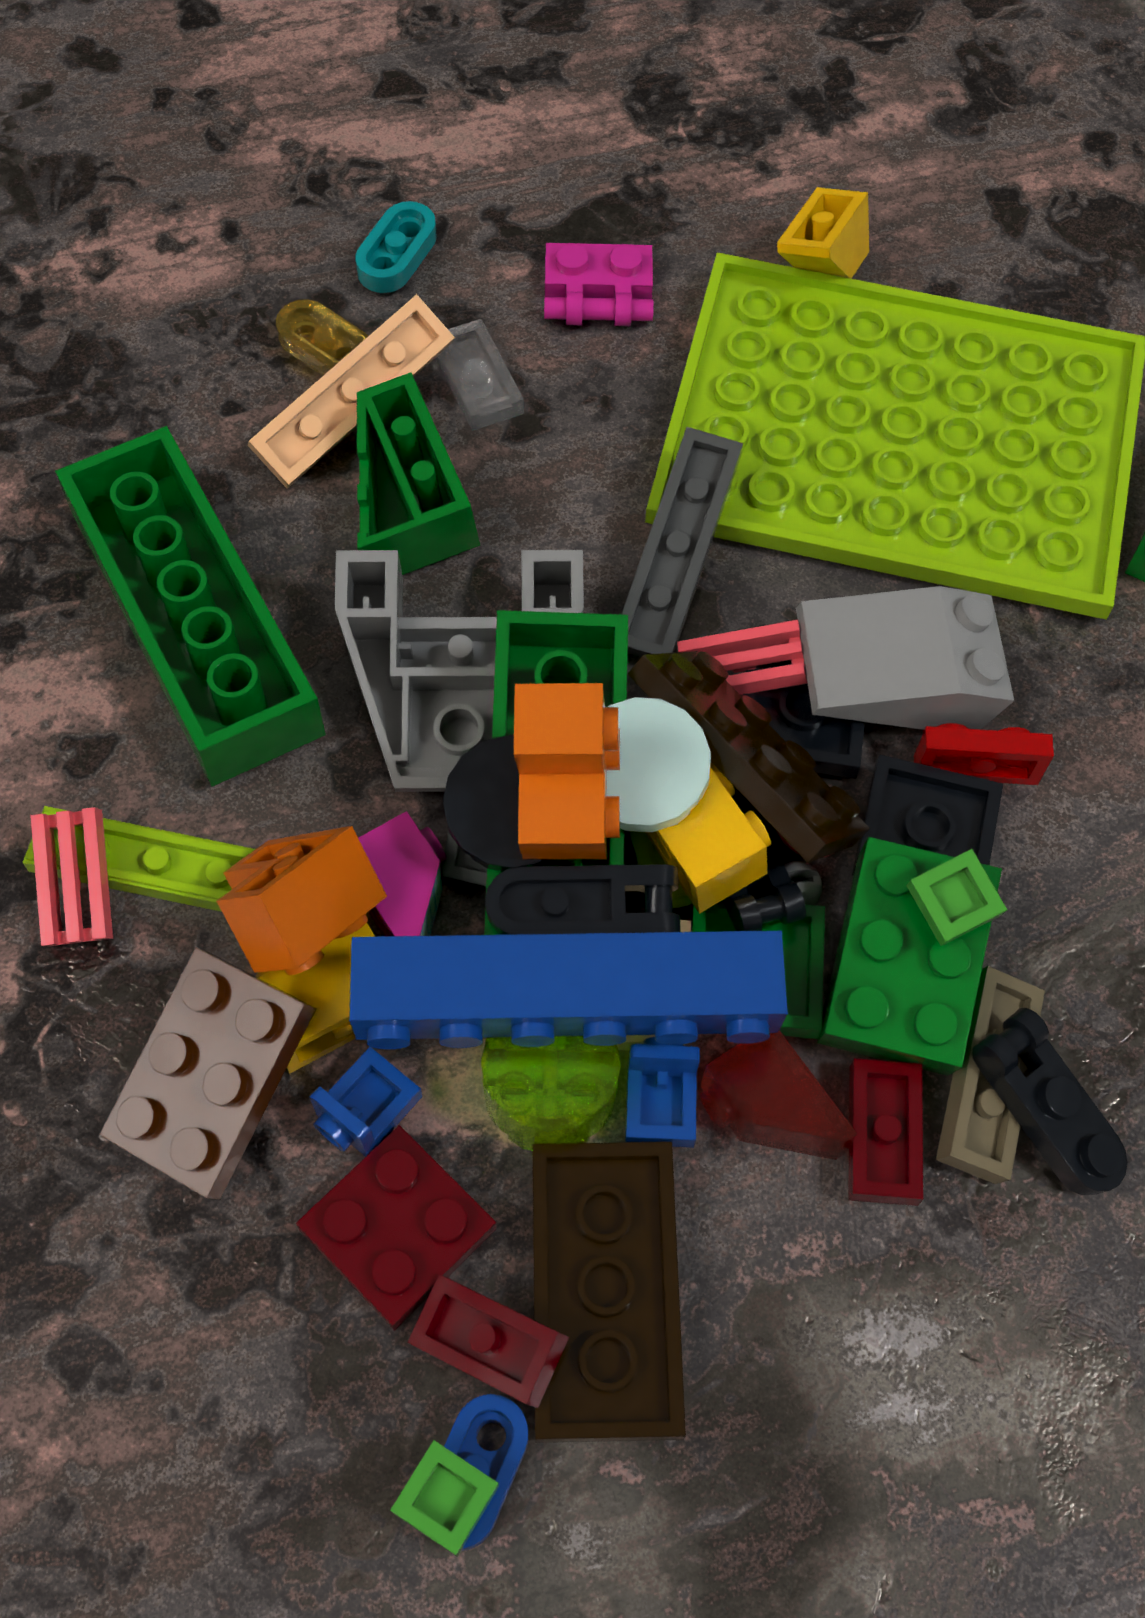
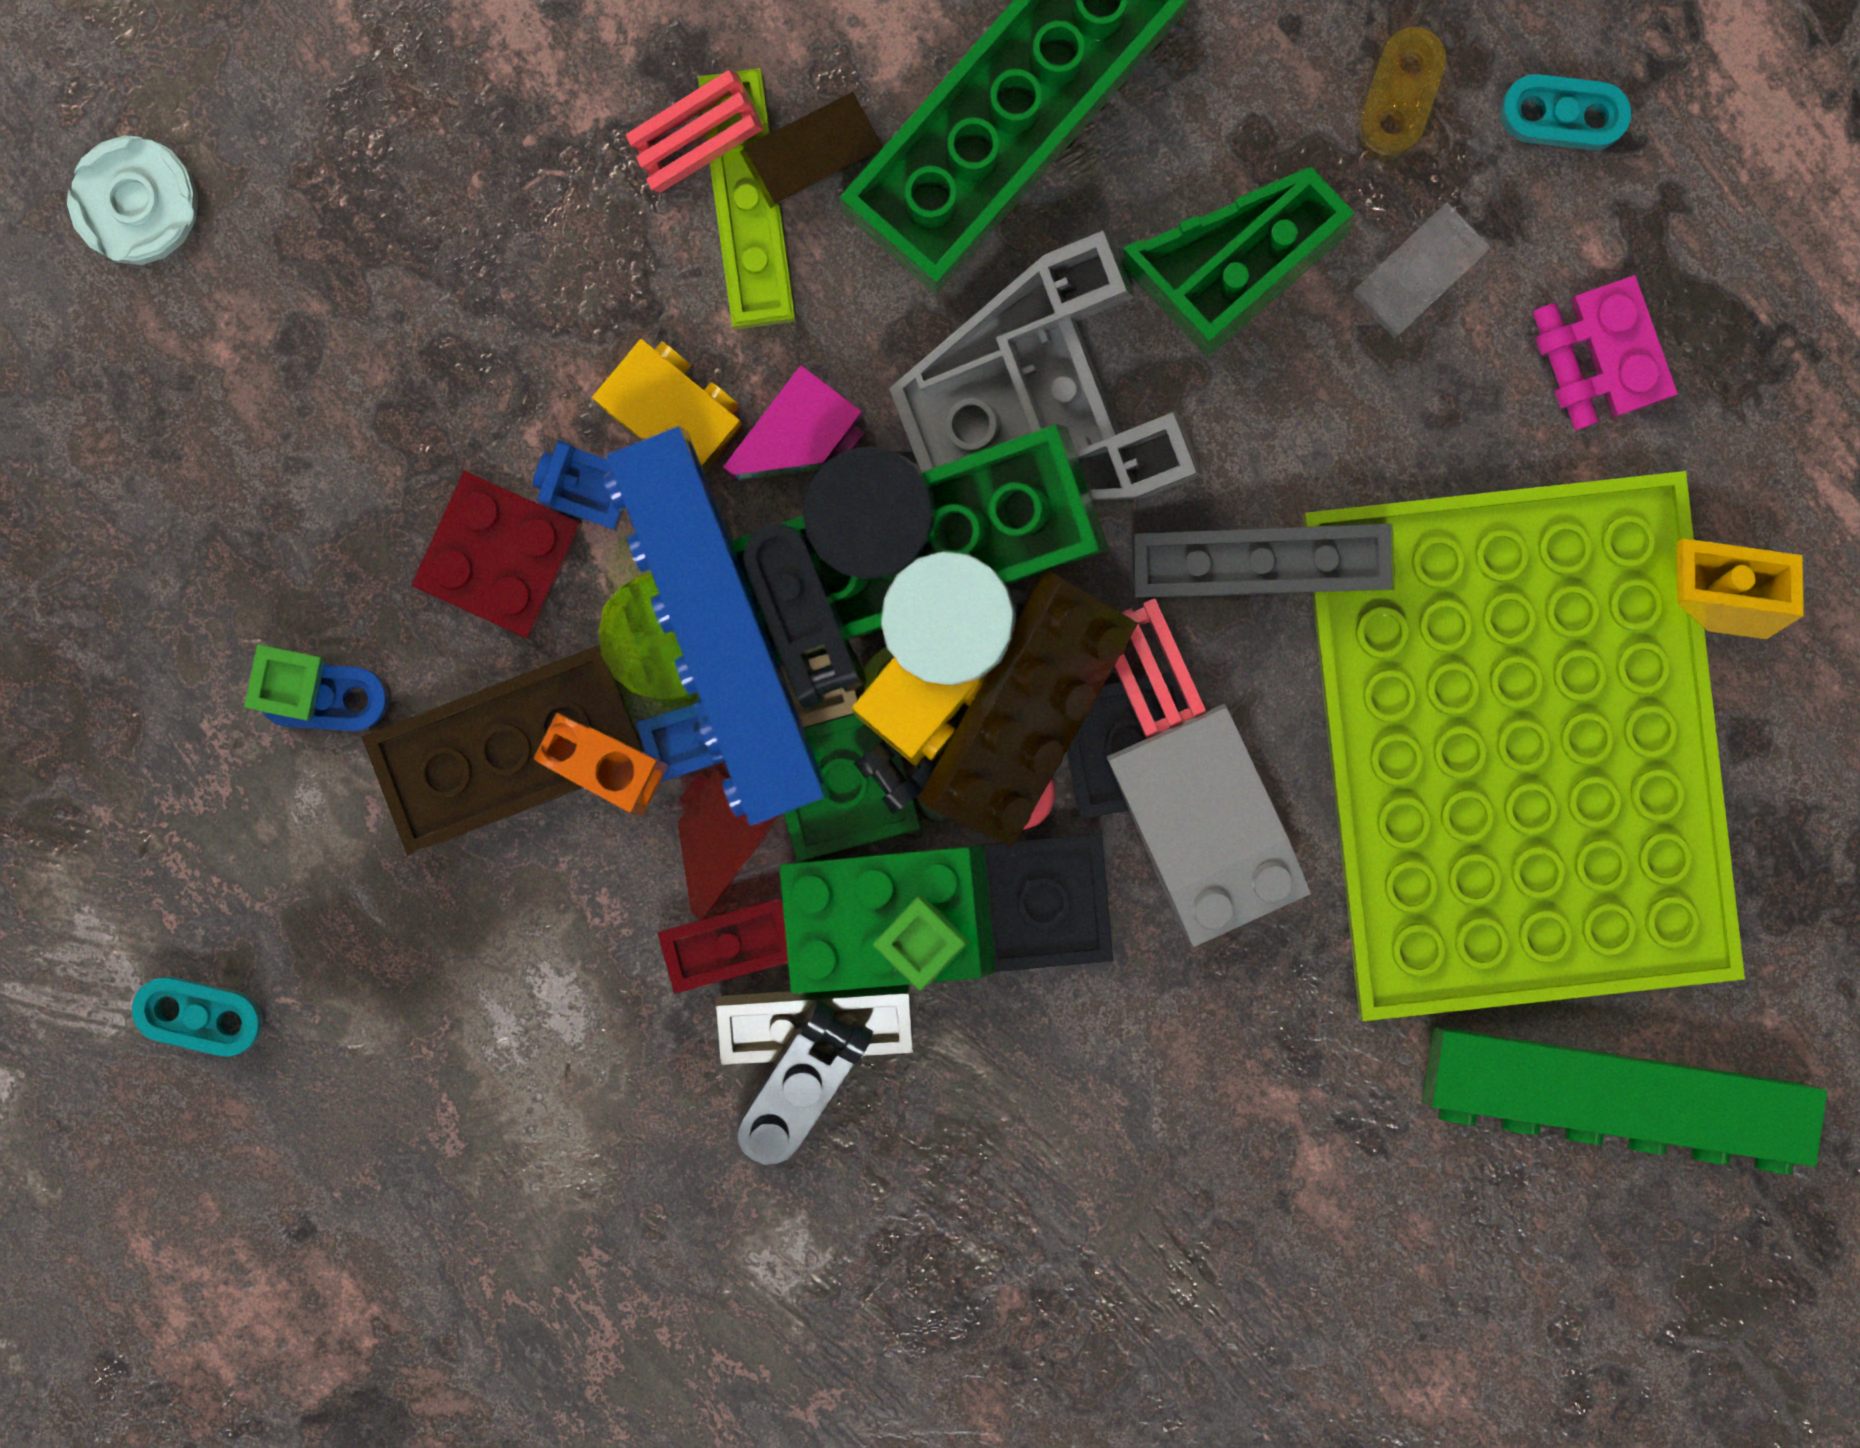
camera: 70 degrees right, 25 degrees up
plate [99,947,317,1200] -> none
orange brick [216,826,387,975] -> none
light nougat plate [247,294,455,489] -> none
dark red plate [407,1274,569,1408] -> none
orange brick [513,683,620,859] -> none
red plate [914,723,1054,785] -> none
none -> orange leg [533,712,669,816]
none -> dark brown tile [740,92,883,208]

